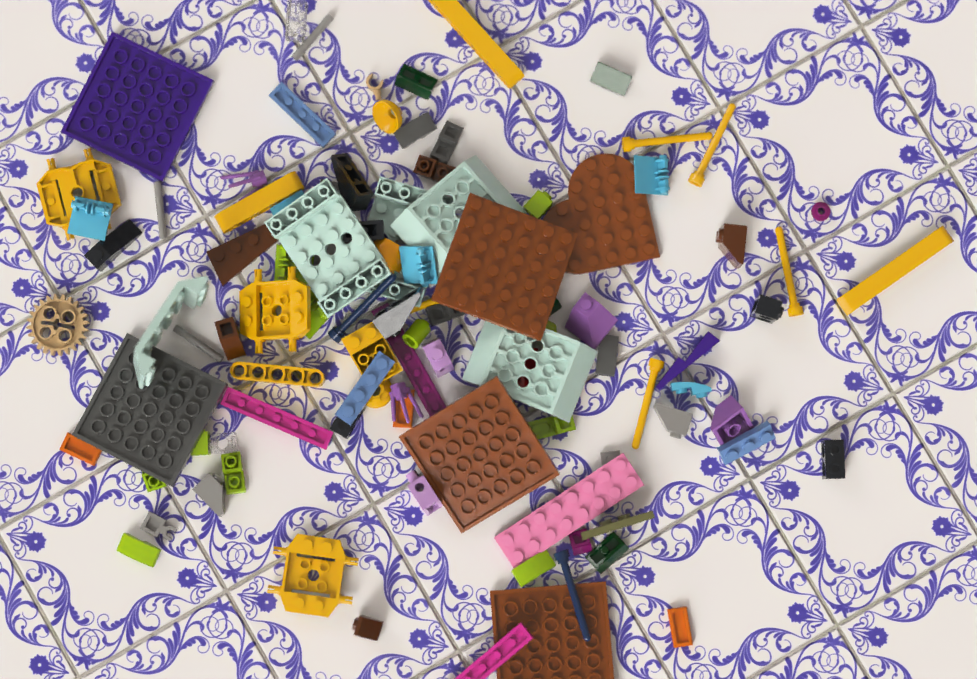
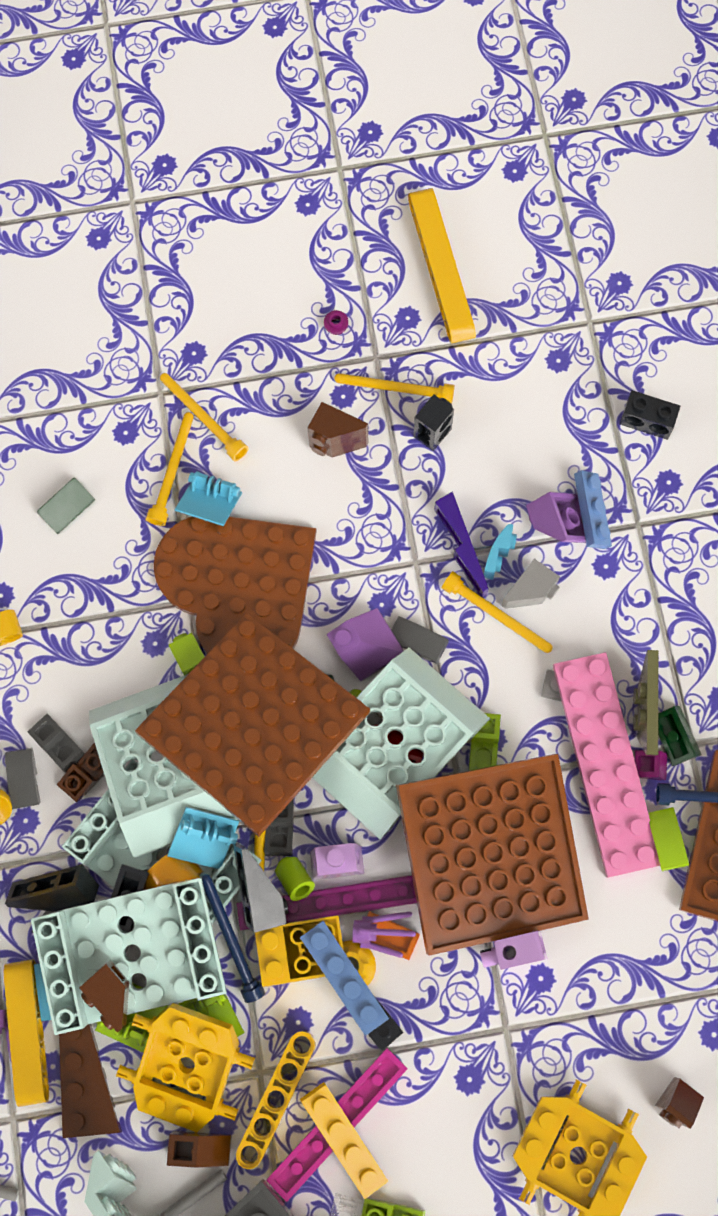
camera: 65 degrees left, 10 degrees down
none -> reddish brown slope [79,960,130,1033]
none -> yellow plate [300,1082,389,1199]

